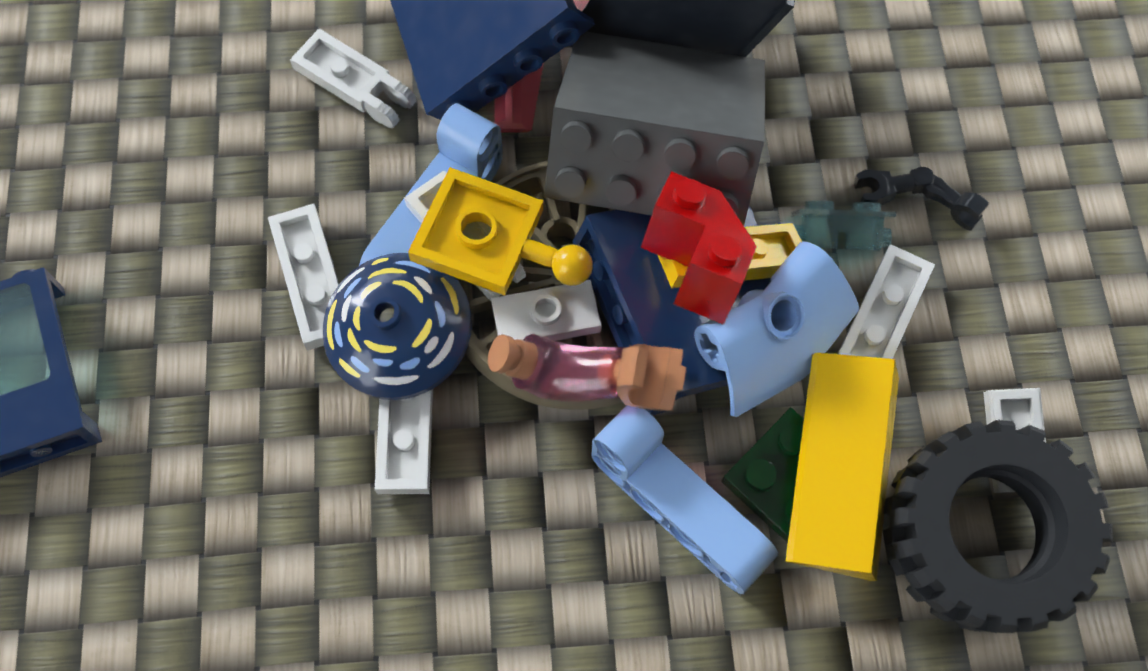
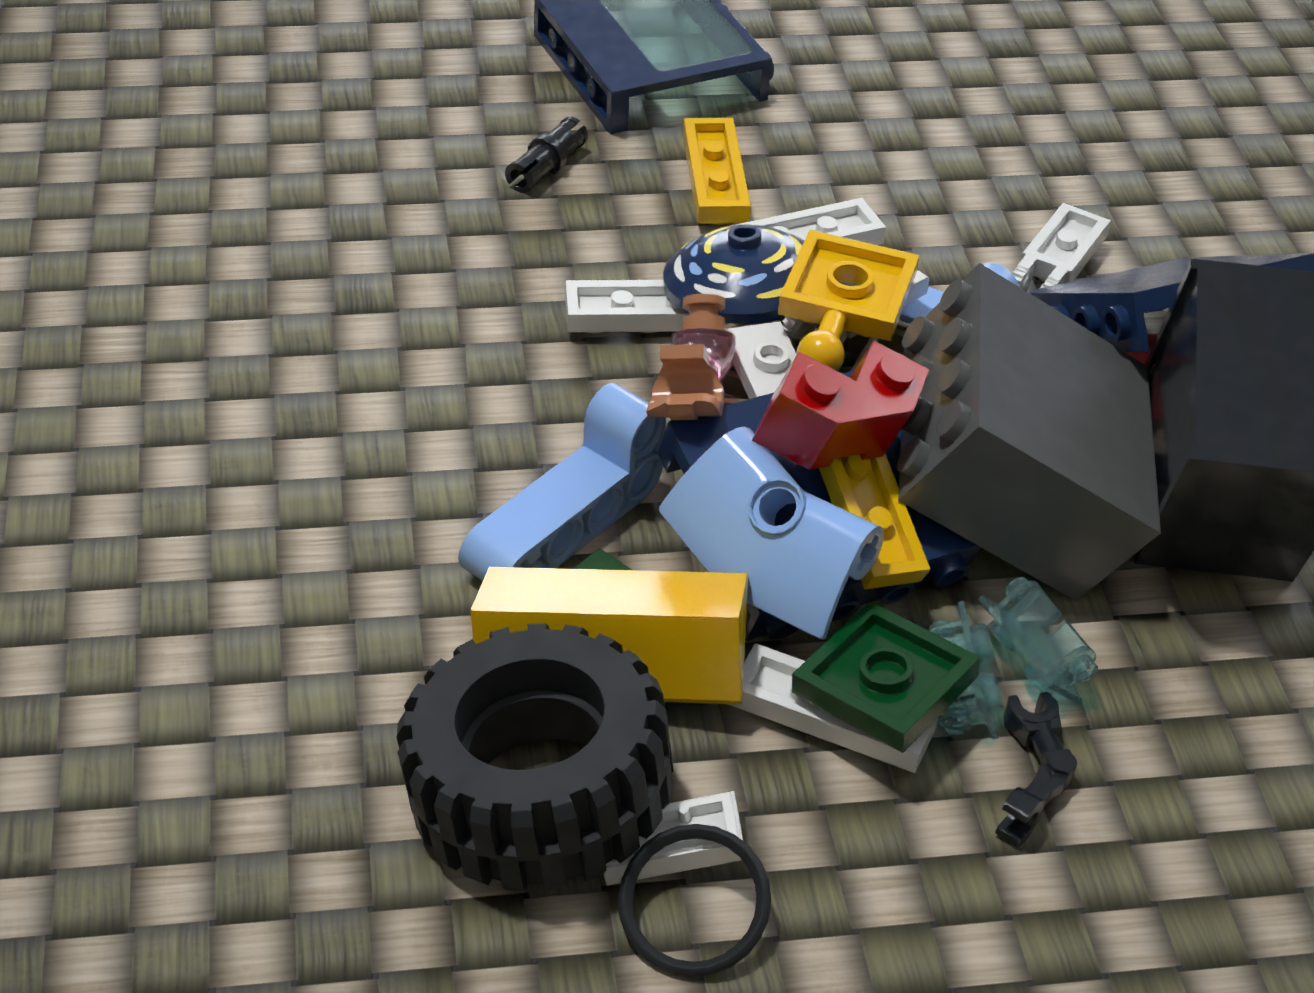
camera: 85 degrees right, 25 degrees down
none -> black pin [505,117,588,193]
none -> black tyre [618,824,772,977]
none -> yellow plate [683,118,751,226]
none -> dark green plate [792,601,981,753]
none -> clear light blue hinge [978,577,1098,704]

